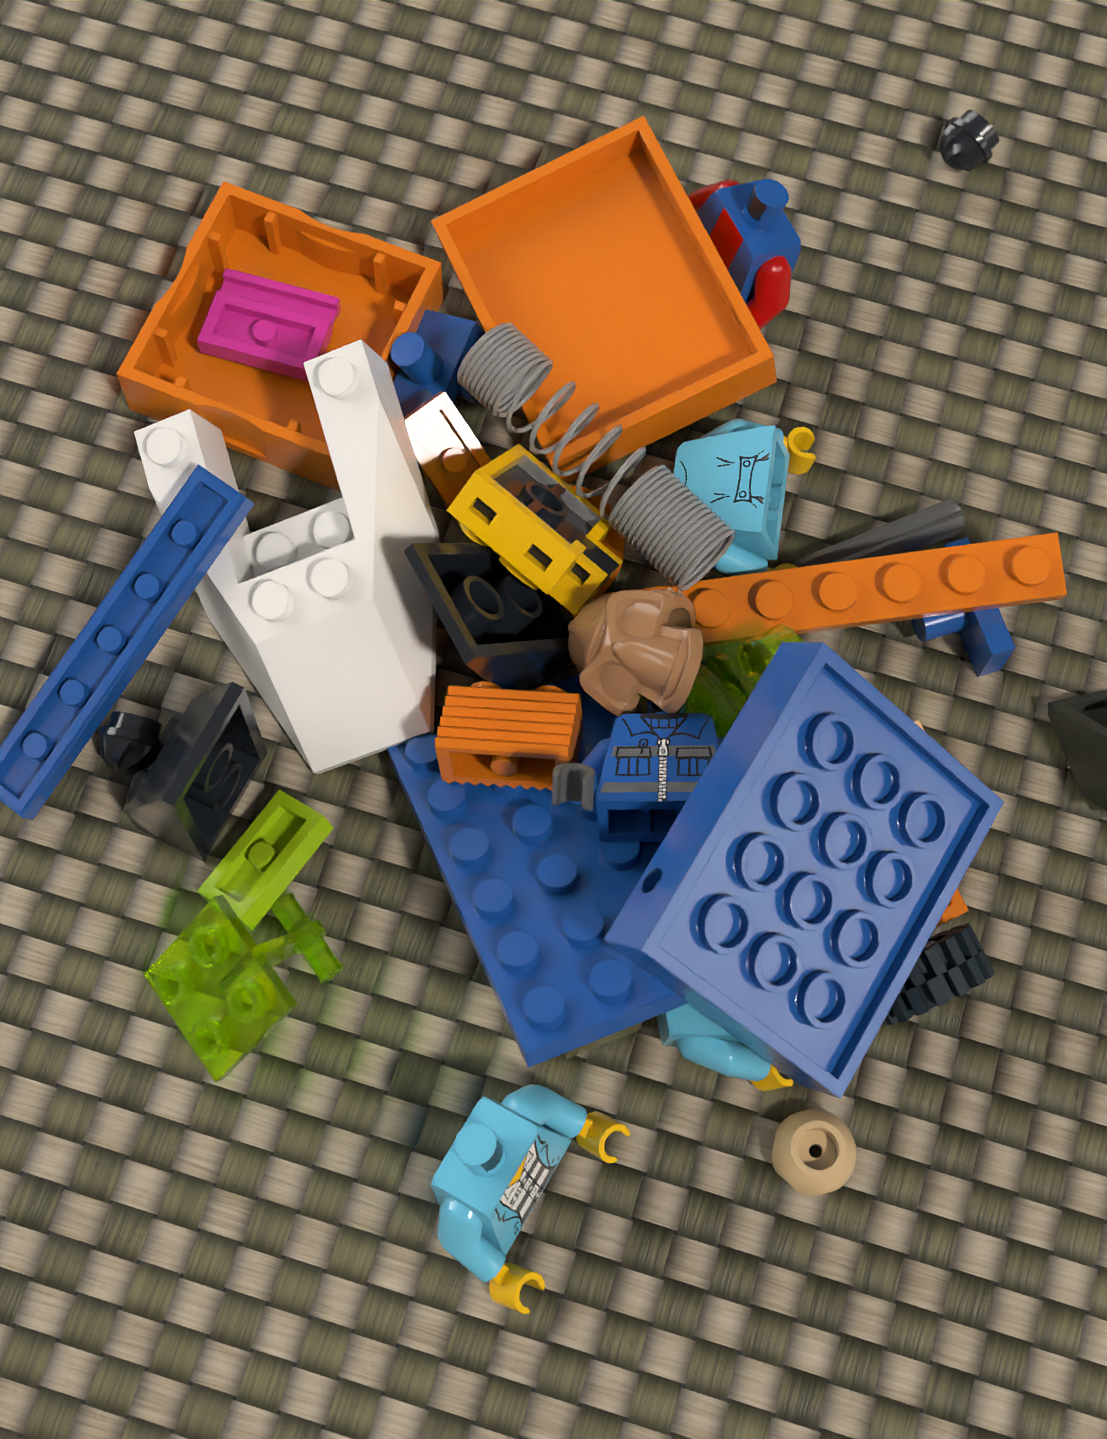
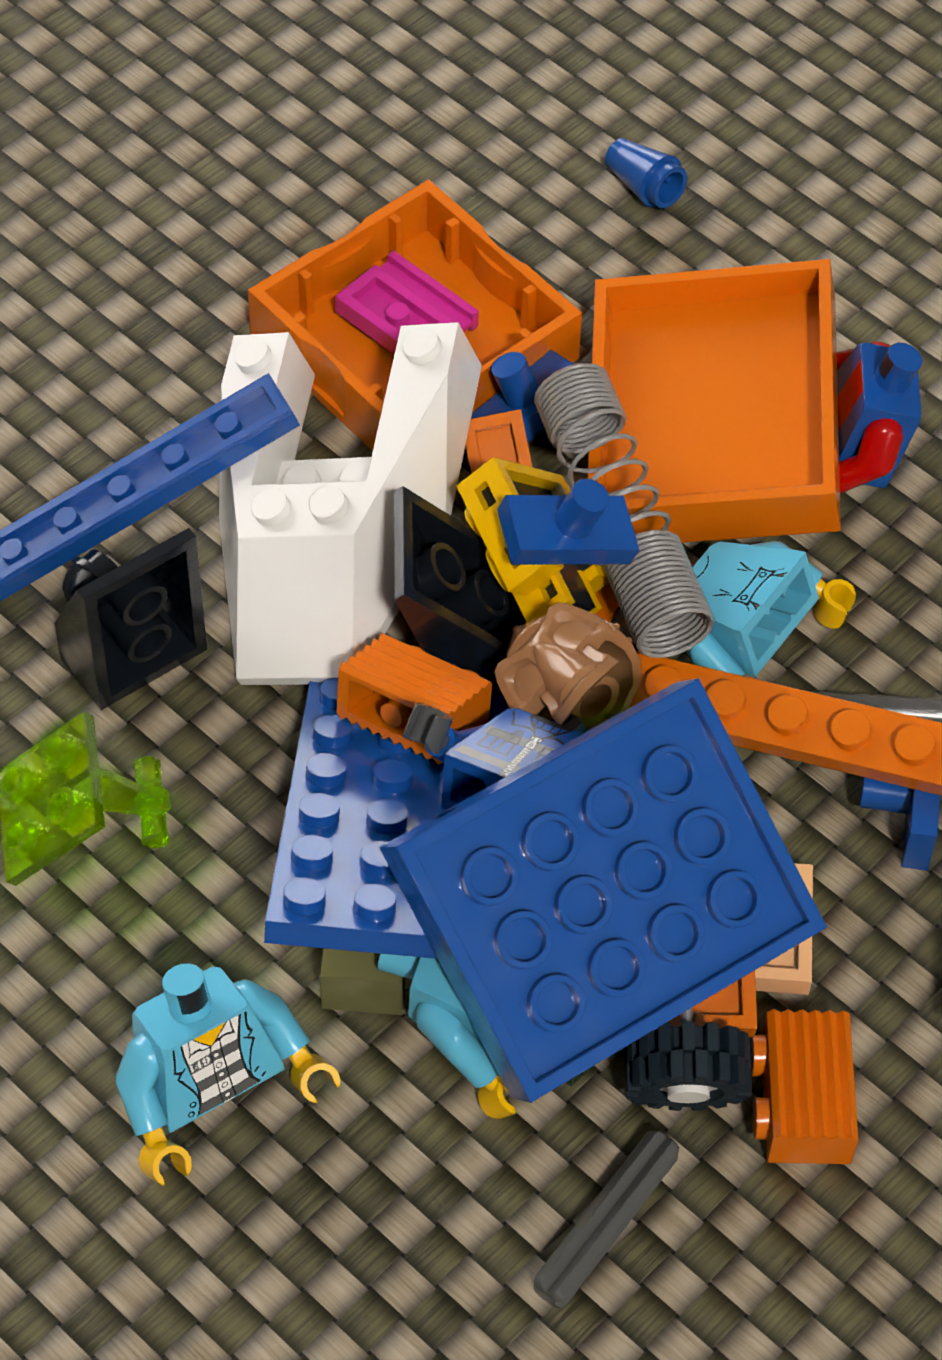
camera: 30 degrees right, 15 degrees down
lime plate [197,790,334,931] -> none
tan plate [771,1109,857,1196] -> none
none -> blue tile [497,479,639,565]
none -> dark grey axle [533,1130,679,1308]
none -> blue cone [605,138,687,208]
none -> orange brick [750,1009,858,1164]

